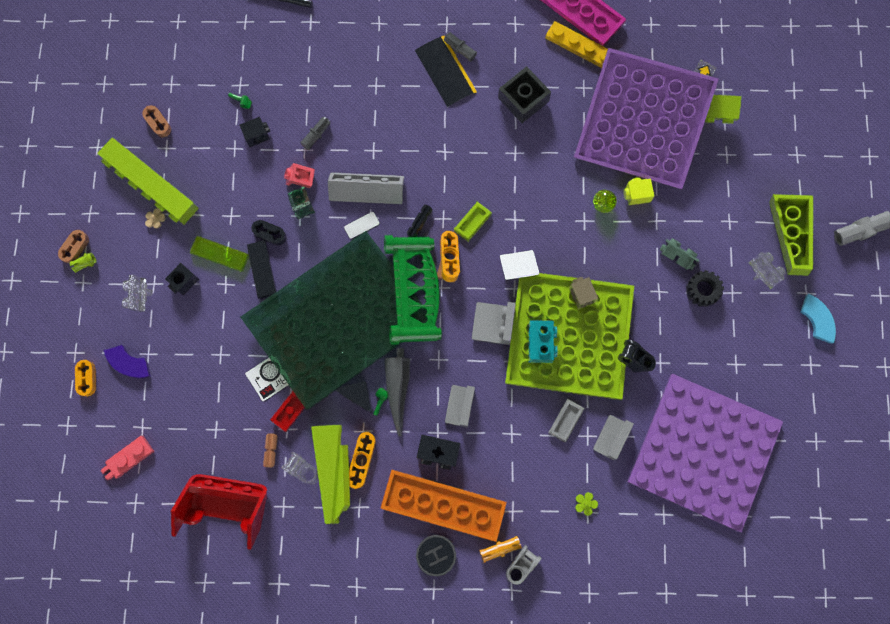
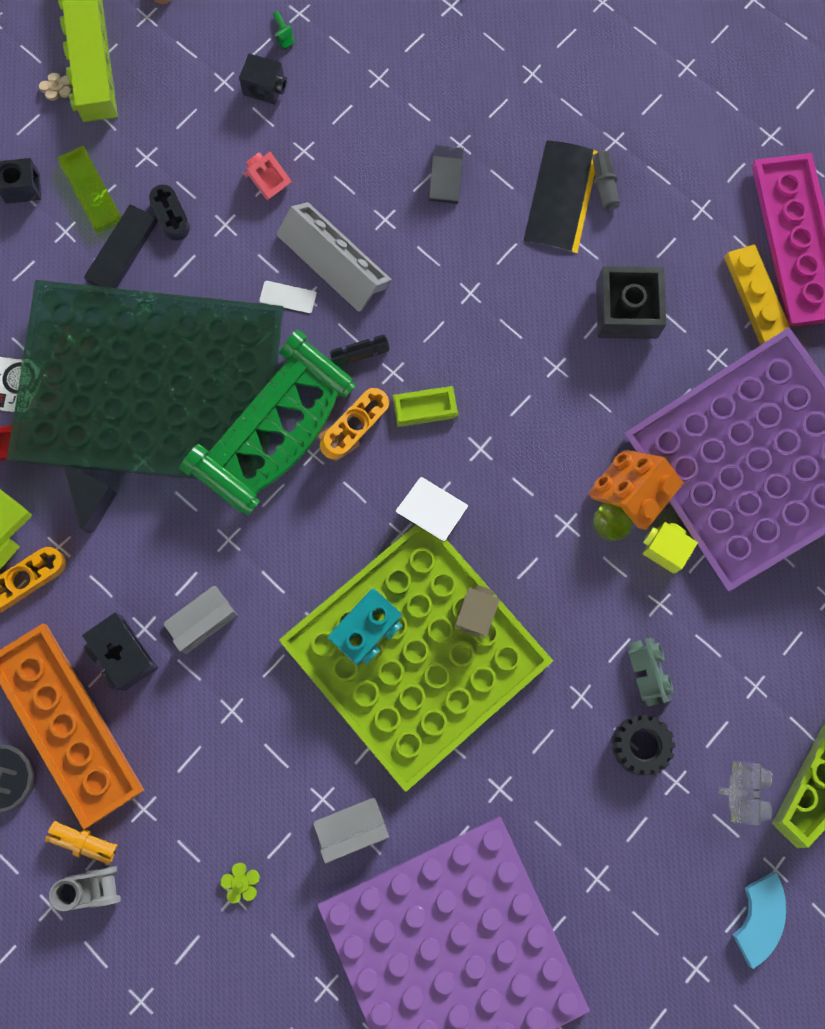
camera: 30 degrees right, 0 degrees up
slope [288,187,315,219] -> none
dark grey axle [300,117,331,150] -> none
green hand [373,388,388,416] -> none
dark grey piece [385,348,410,436] -> none
light grey bracket [472,302,515,345] -> none
light grey tile [548,399,585,443] -> none
black piece [618,340,656,373] -> none
none -> black slope [429,145,464,204]
none -> orange bracket [589,450,684,530]

